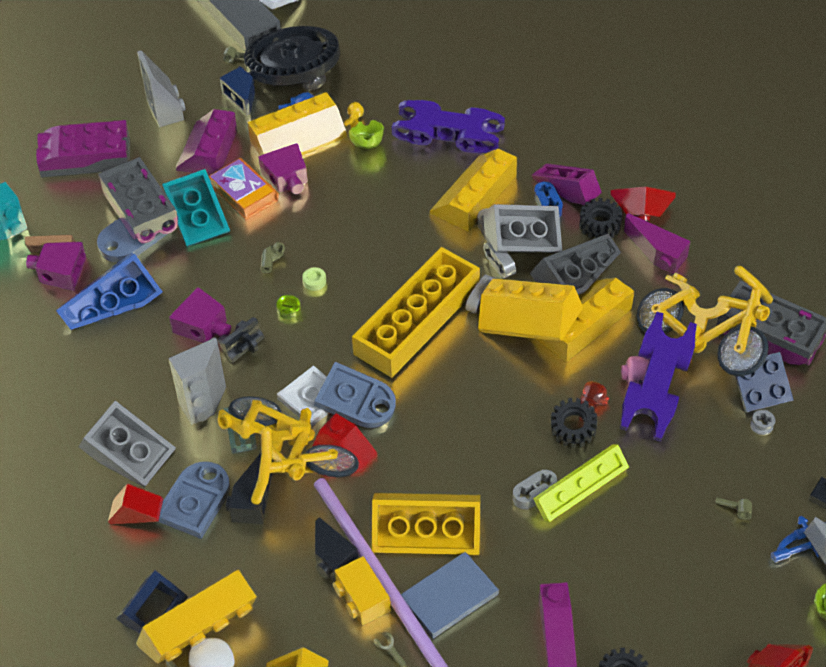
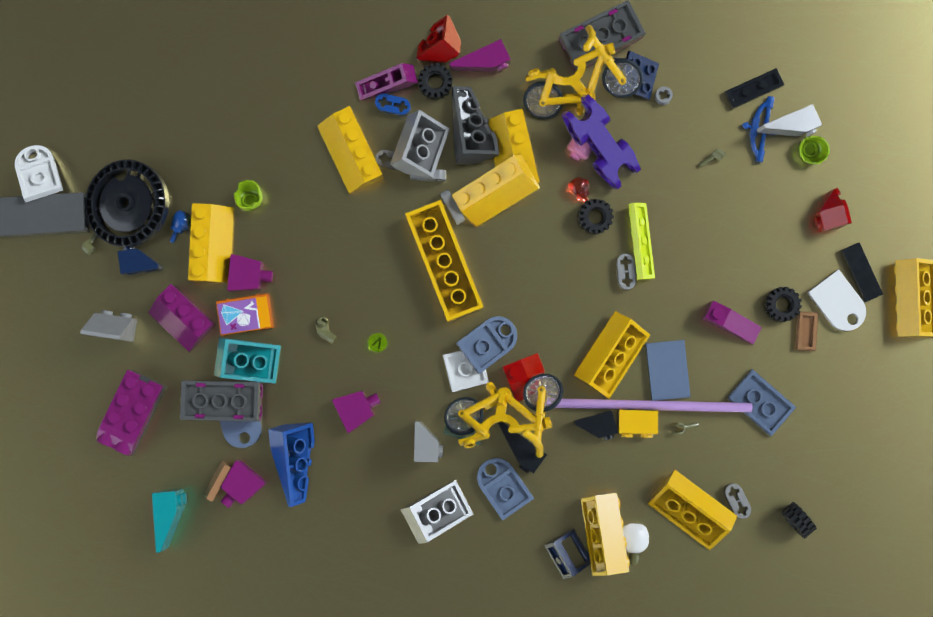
camera: 60 degrees left, 35 degrees up
red slope [108,483,163,524] -> none
black hips [218,317,265,363] -> none
yellowish green tile [302,267,326,291] -> none
yellow arm [344,102,364,128] -> none
dark purple piece [392,100,505,153] -> none

